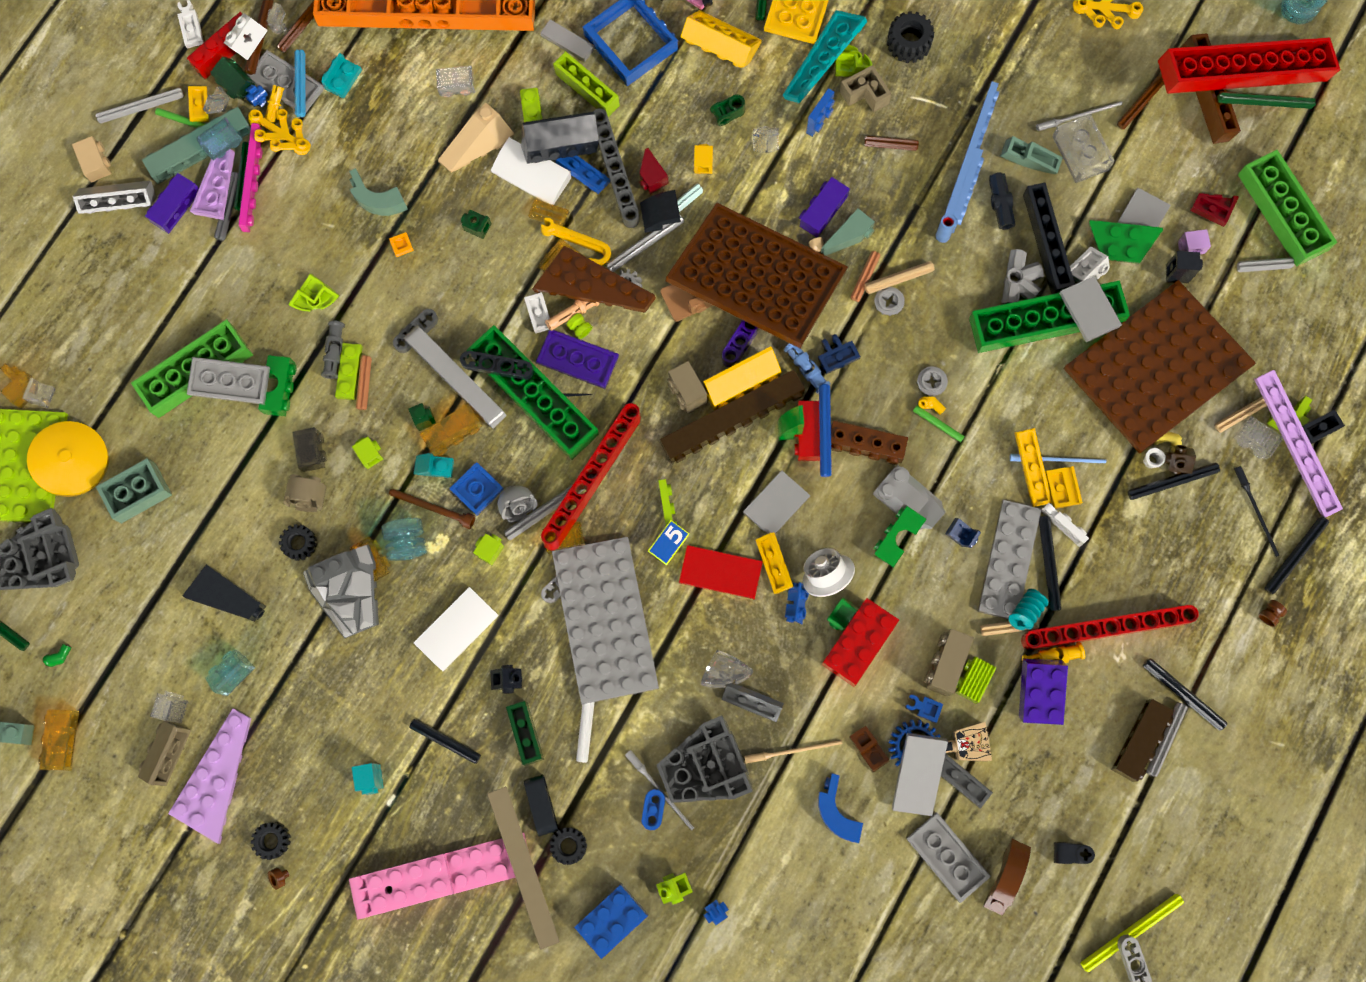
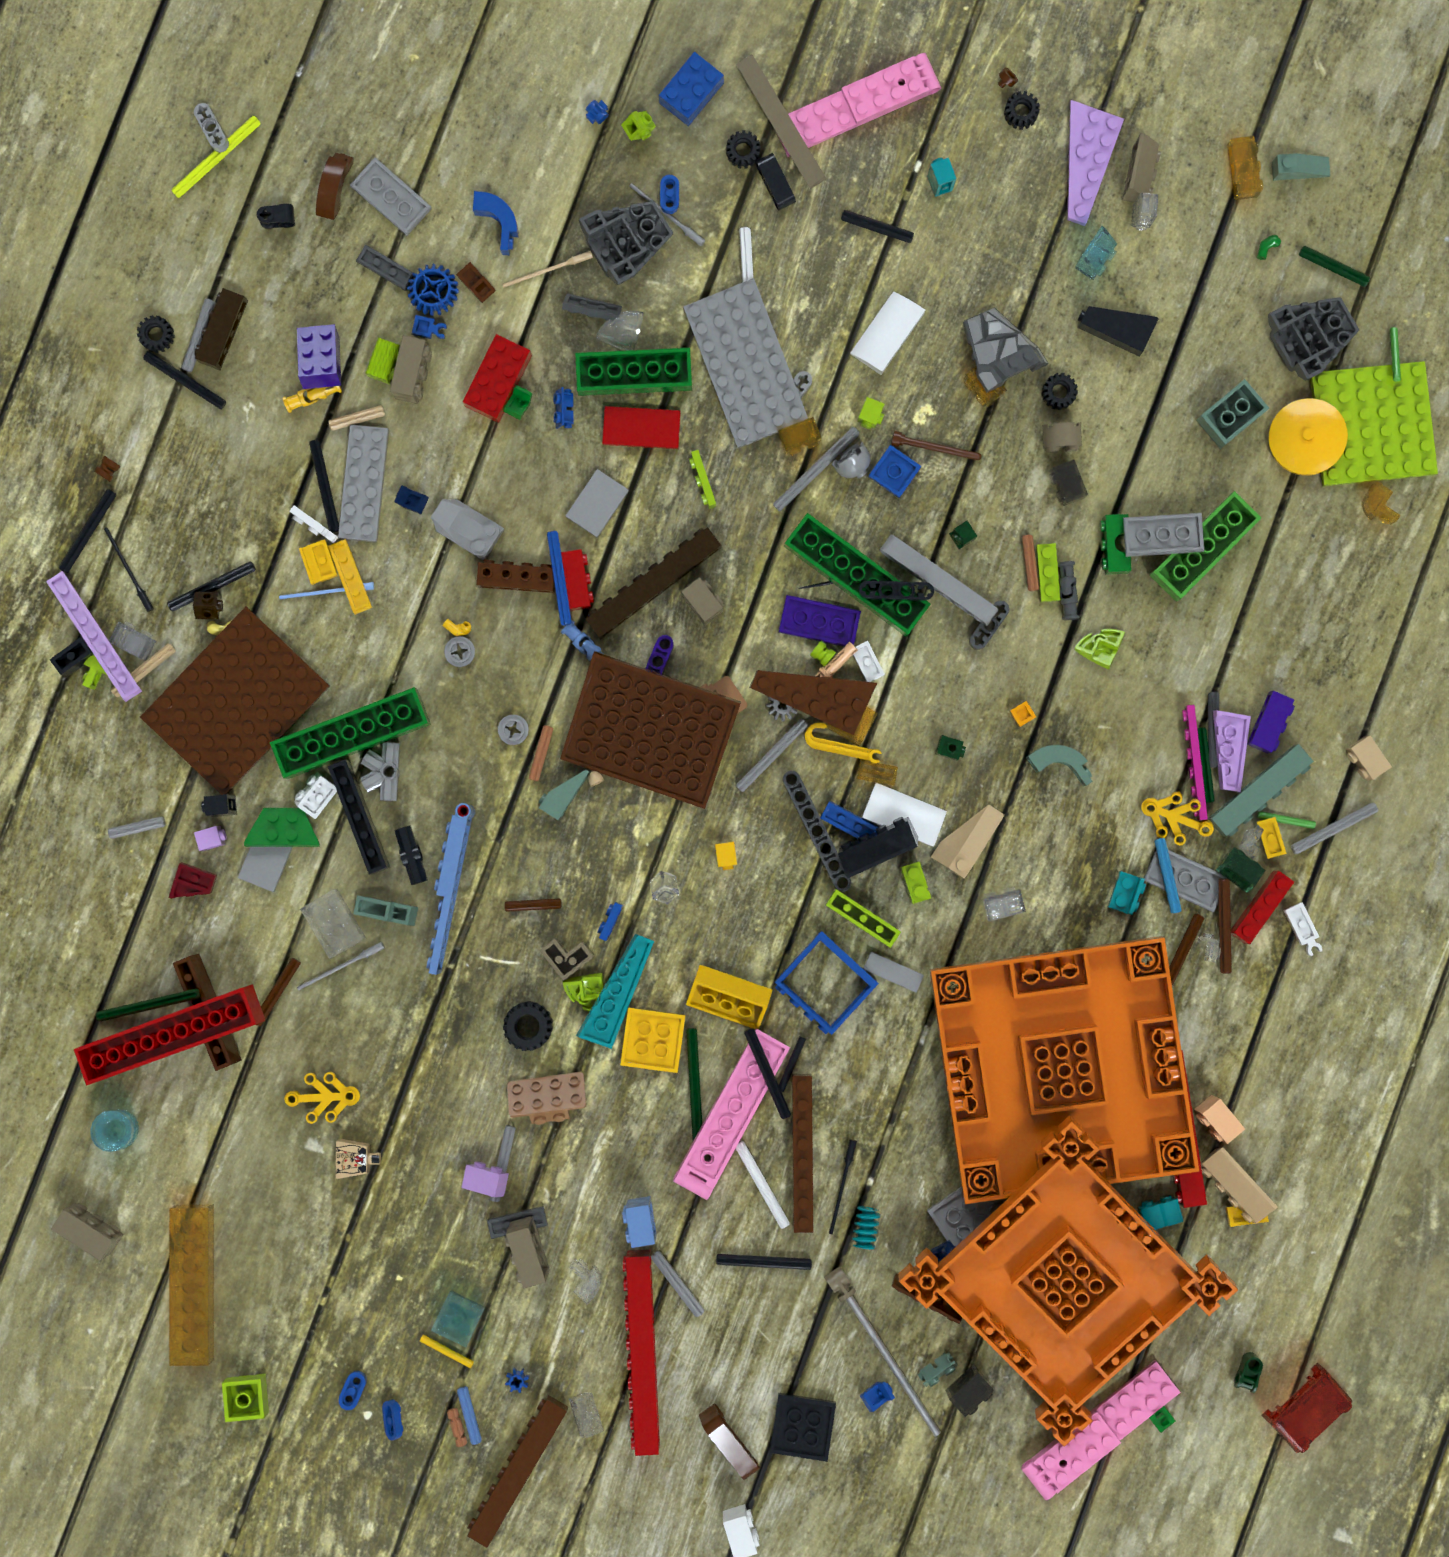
camera: 165 degrees right, 10 degrees up
clear panel [22,378,56,408] -> none
light grey brick [73,181,156,214] -> none
clear light blue brick [196,117,243,161] -> none
white brick [224,13,268,60] -> none
blue gear [245,85,268,108] -> none
yellow axle [264,85,284,122] -> none
lime brick [352,437,384,469] -> none
clear light blue wheel [381,518,428,561] -> none
teal slope [414,453,454,478] -> none
clear yellow brick [420,403,482,456] -> none
black brick [490,665,522,694] -> none
dark green brick [506,701,544,766] -> none
red beam [541,403,641,551] -> none
dark red slope [639,148,669,195] -> none
black slope [640,190,681,233] -> none
blue panel [648,520,690,565] -> none
light aqua axle [677,184,703,212] -> none
yellow slope [703,346,781,411] -> none
dark green piece [710,94,745,126] -> none
yellow plate [756,532,793,594] -> none
green slope [777,405,804,440] -> none
dark purple brick [799,177,850,238] -> none
white piece [803,548,855,597] -> none
dark blue hinge [818,334,861,374] -> none
tan axle [864,261,935,294] -> none
green arch [873,506,926,568] -> none
light grey tile [892,733,948,816] -> none
bright green bar [913,405,965,443] -> none
tan torso [946,722,992,762] -> none
teal piece [1008,588,1049,630] -> none
red beam [1021,605,1199,650] -> none
light grey tile [1059,276,1122,342] -> none
white piece [1143,448,1165,468] -> none
bright green brick [1238,150,1338,267] -> none
none -> black tyre [137,315,175,353]
none -> green brick [575,348,692,396]

